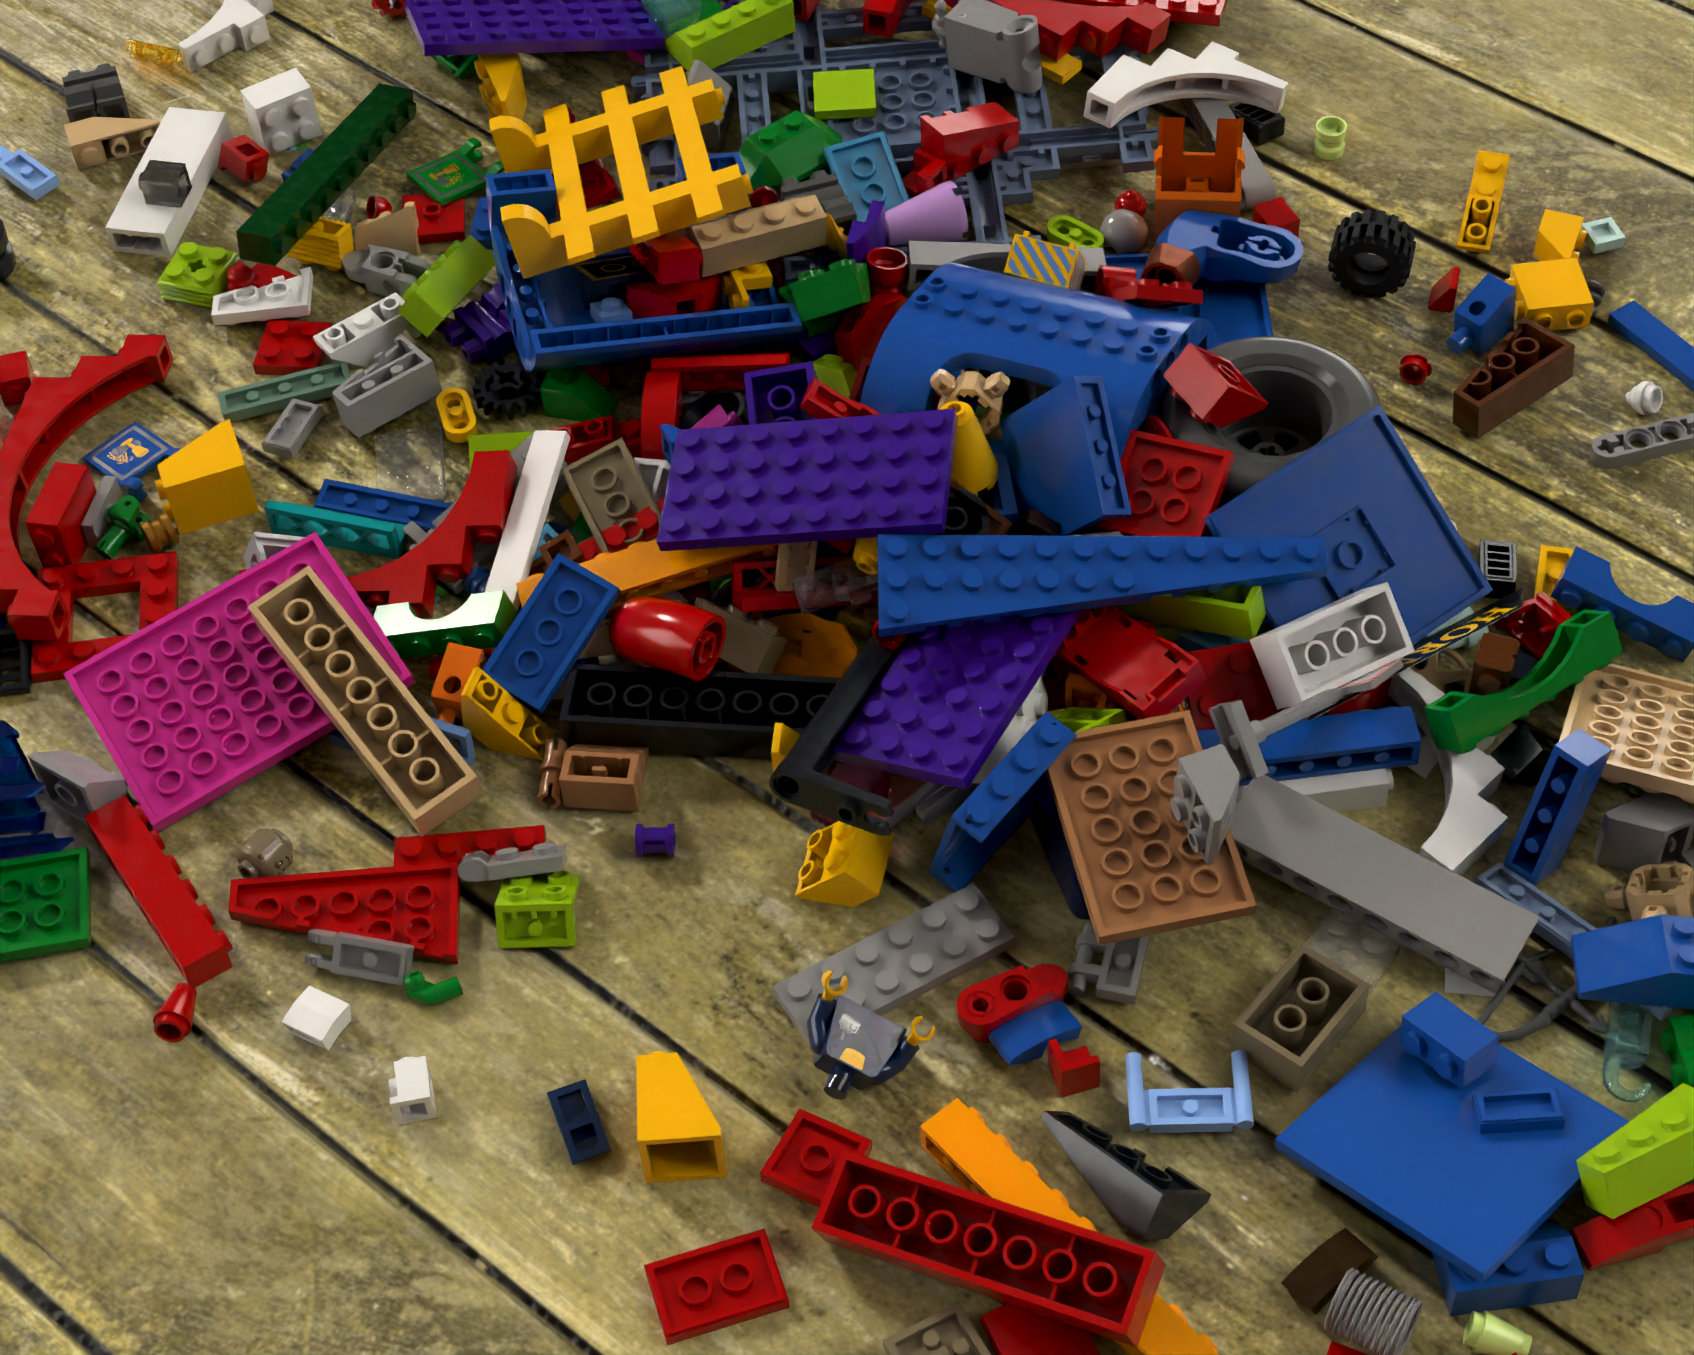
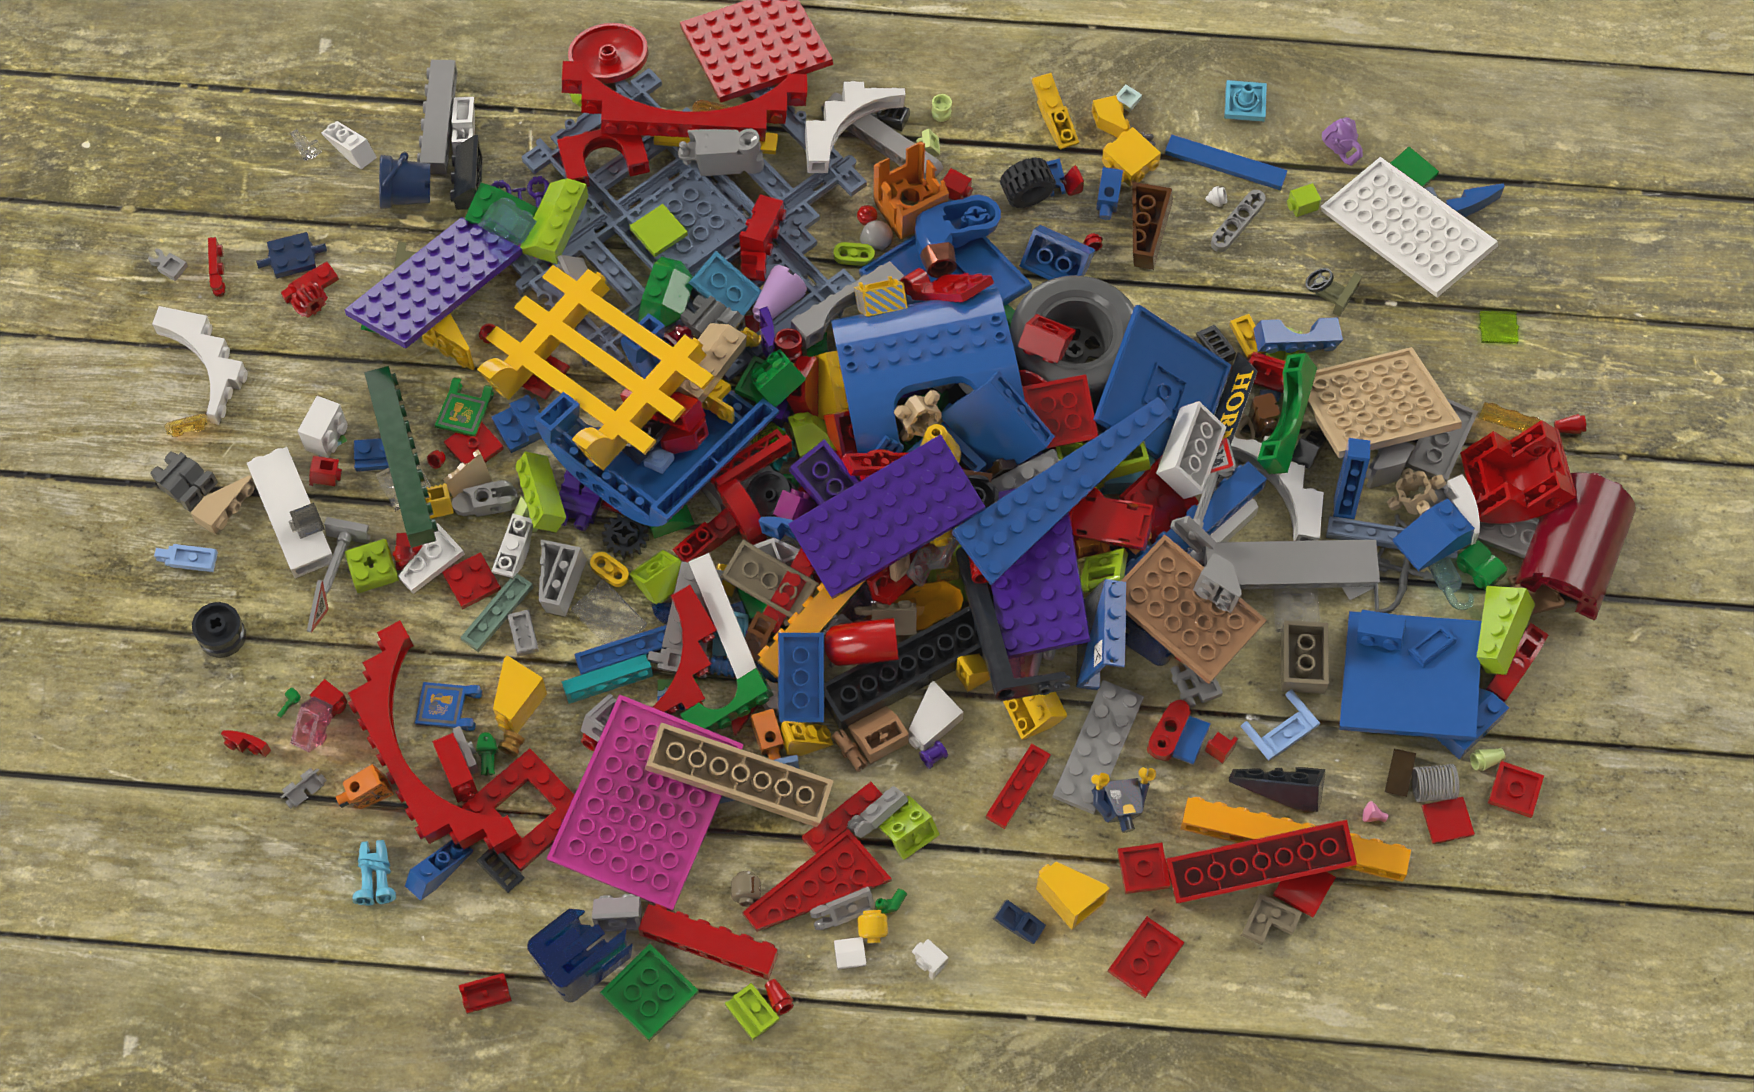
camera: 40 degrees left, 15 degrees up
none -> light grey piece [307,517,371,633]
none -> lime plate [725,983,780,1041]
none -> yellow head [858,910,888,943]
none -> white slope [909,681,963,751]
none -> yellowish green tile [916,129,940,157]
none -> red plate [986,743,1051,829]
none -> blue slope [1019,225,1096,280]
none -> blue plate [1047,158,1066,197]
none -> bright pink rock [1362,801,1388,822]

